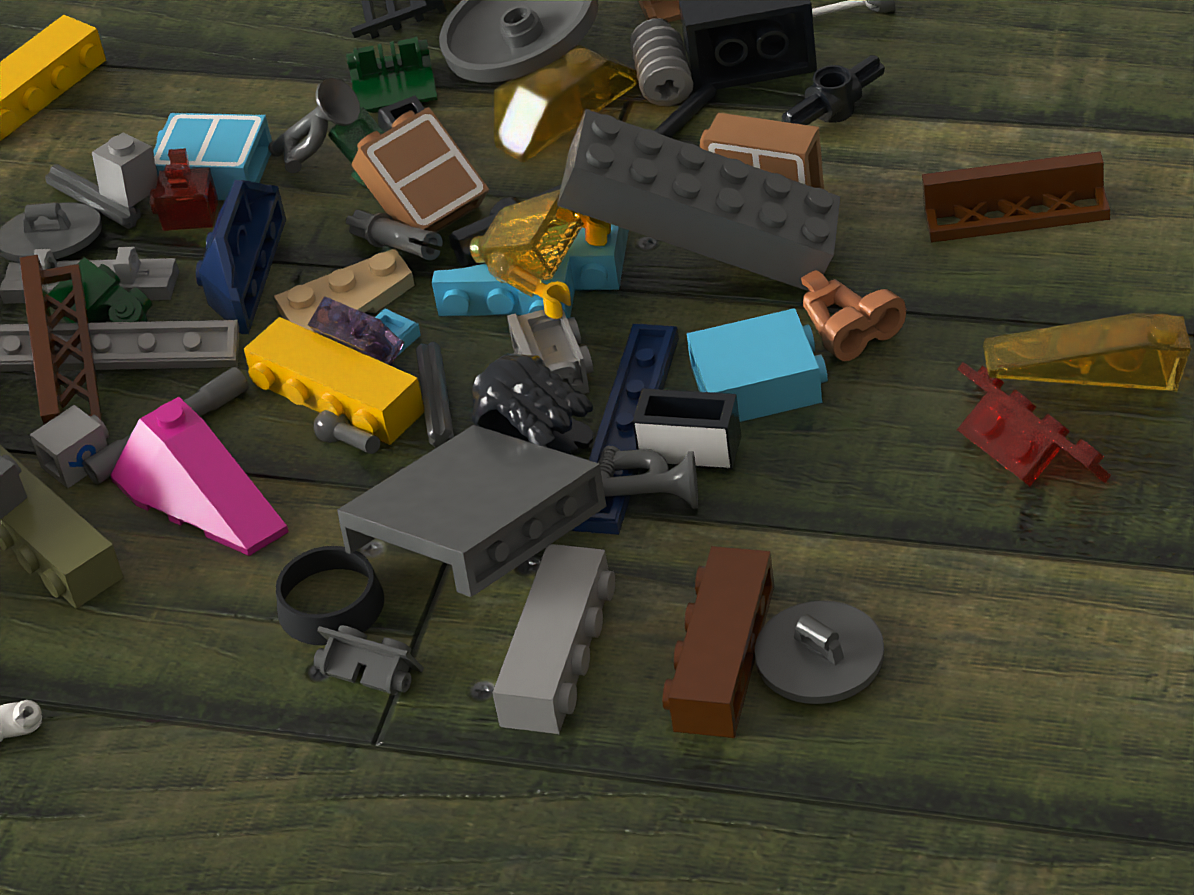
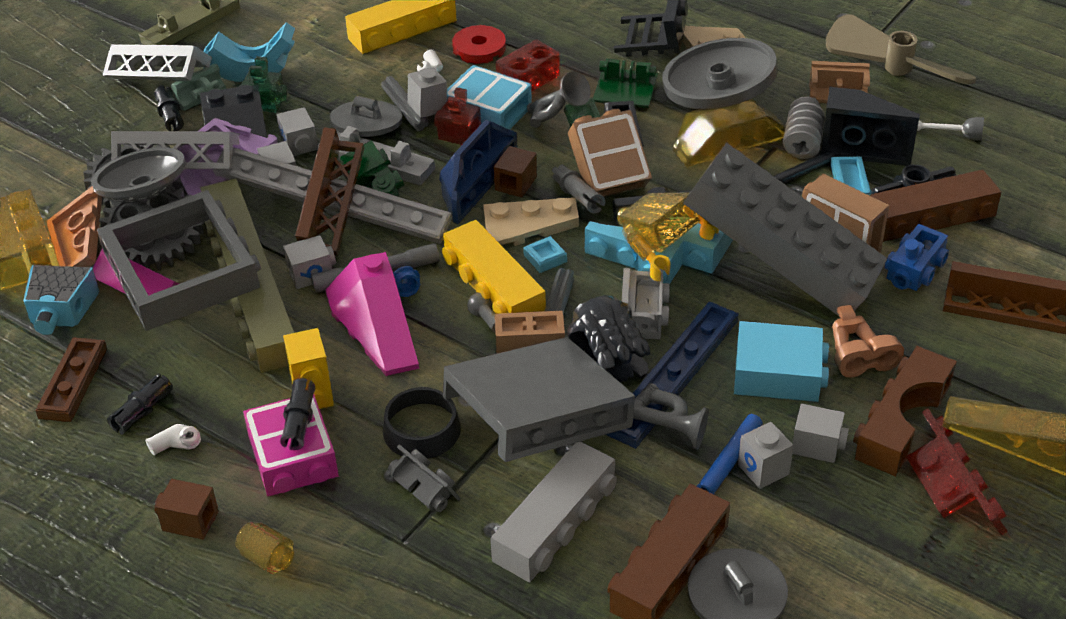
camera: 15 degrees right, 0 degrees up
clear purple piece [308,296,405,366] -> none
brick [632,388,741,469] -> none
none -> reddish brown brick [155,479,219,540]
none -> clear yellow brick [235,522,294,574]
none -> dark pink brick [243,394,339,497]
none -> black pin [280,378,316,450]
none -> yellow brick [283,328,334,409]
none -> blue plate [393,266,420,297]
none -> white arm [417,50,443,73]
none -> red tile [452,25,506,64]
none -> reddish brown brick [494,146,537,197]
none -> medium nougat hinge [495,311,565,354]
none -> clear red brick [496,39,560,92]
none -> blue piece [697,414,763,494]
none -> light grey brick [738,422,794,489]
none -> light grey brick [792,404,849,463]
none -> medium azure tile [830,156,871,196]
none -> reddish brown arch [853,346,957,477]
none -> reddish brown brick [870,170,1002,242]
none -> blue brick [885,224,949,291]

